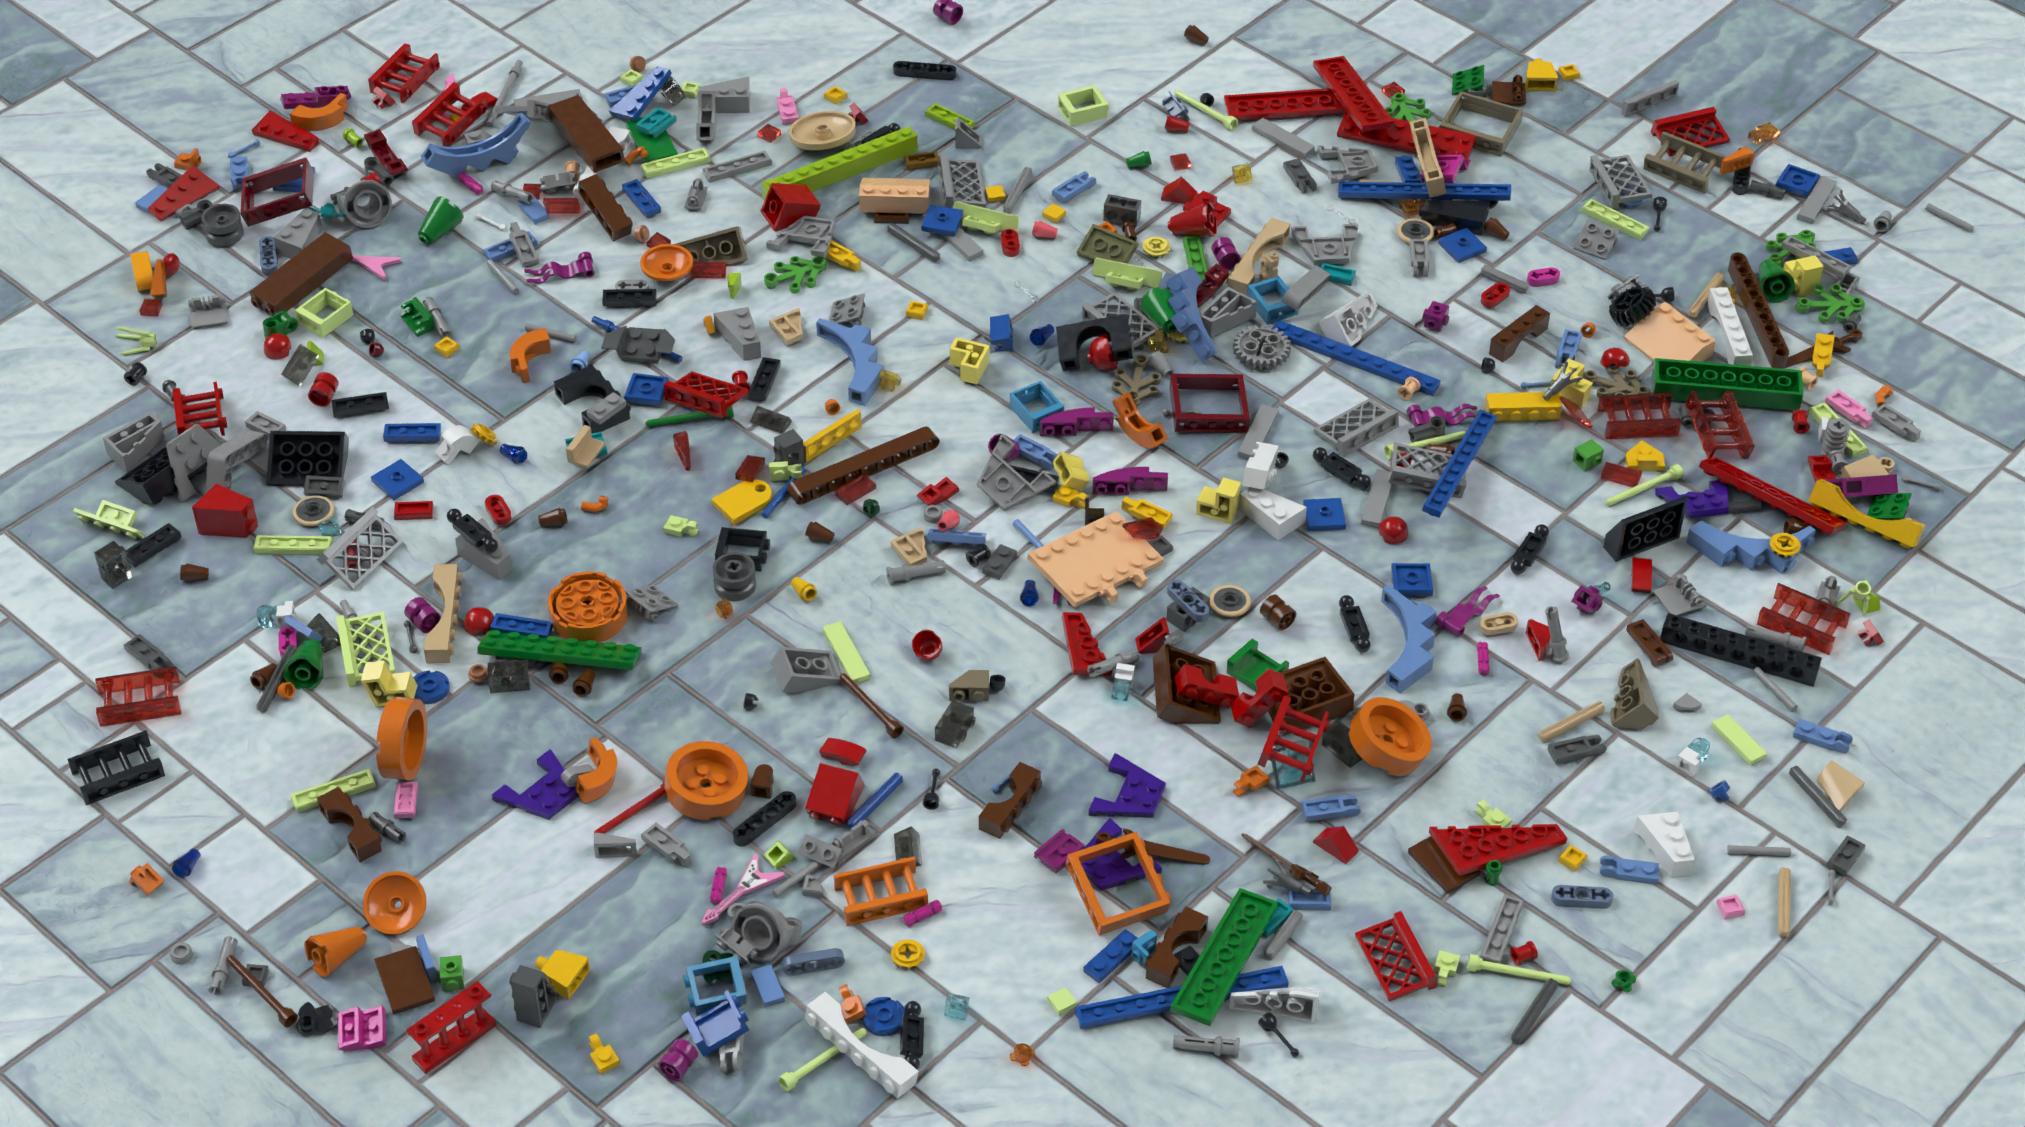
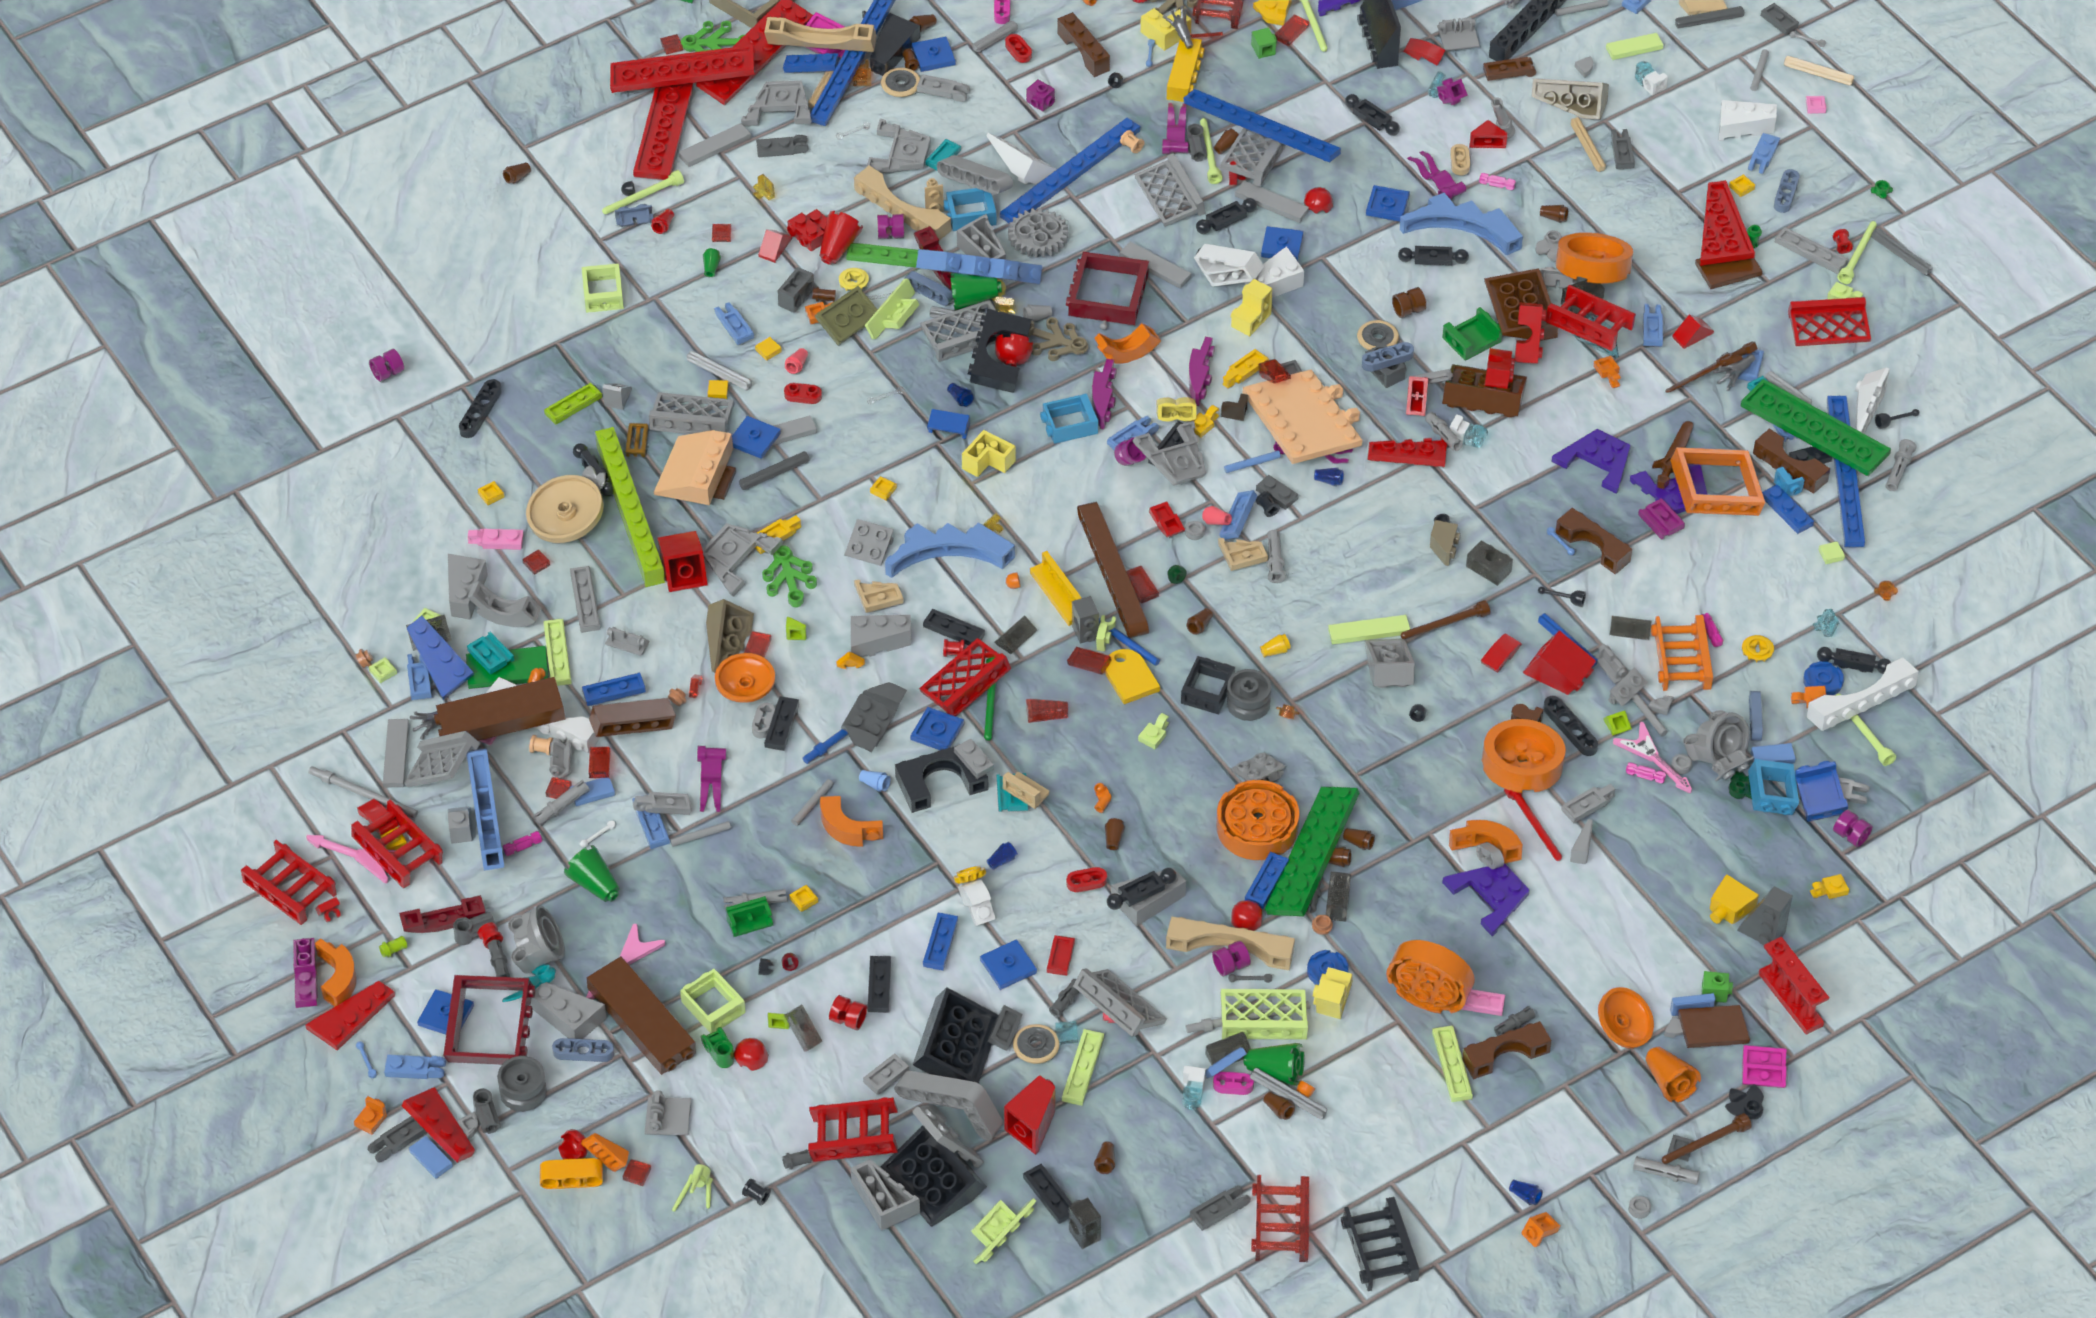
camera: 75 degrees left, 5 degrees up
tile [848,103,869,125] -> none
red hair [912,630,943,662] -> none
yellowish green bracket [953,201,1020,234] -> none
yellowish green plate [1475,799,1512,828] -> none
medium blue hinge [1555,329,1583,367] -> none
blue tile [1708,780,1730,802] -> none

